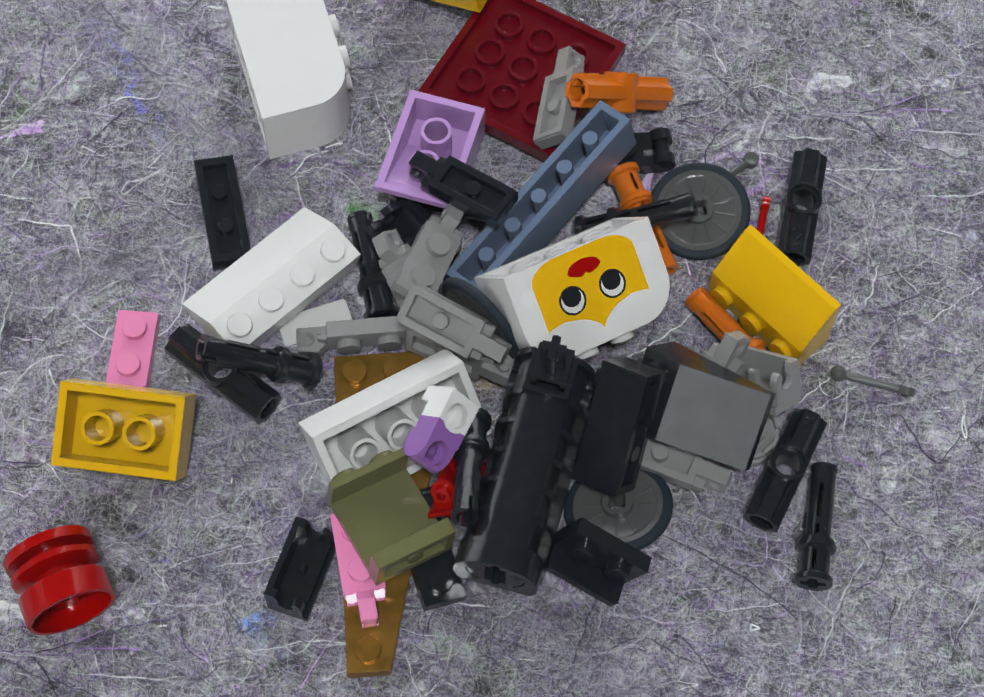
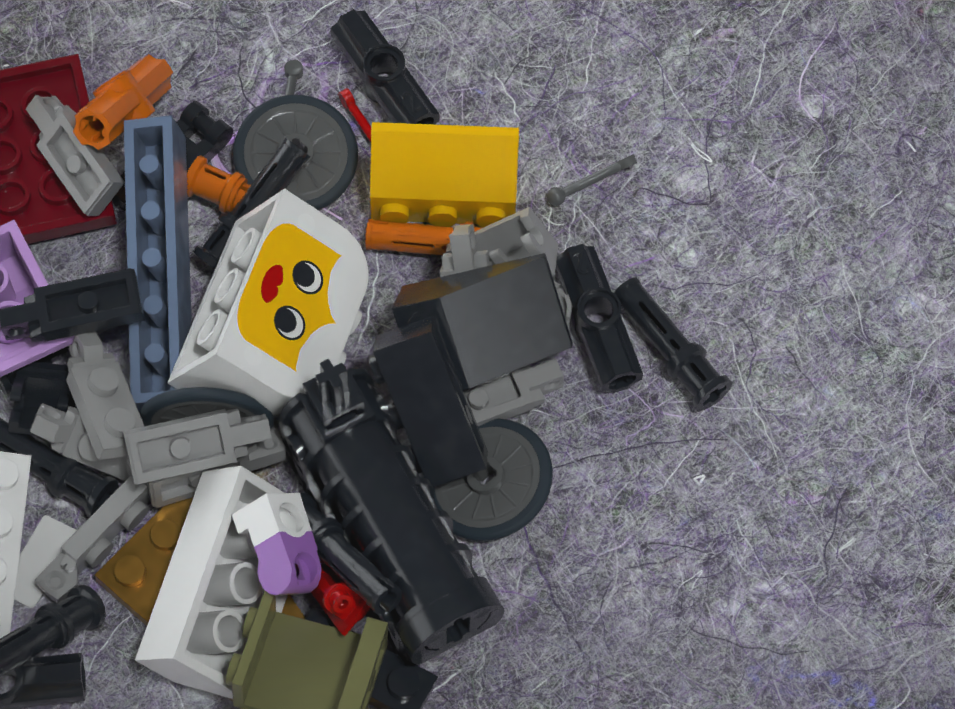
camera: 45 degrees left, 0 degrees up
black bracket [544,517,652,607] -> none

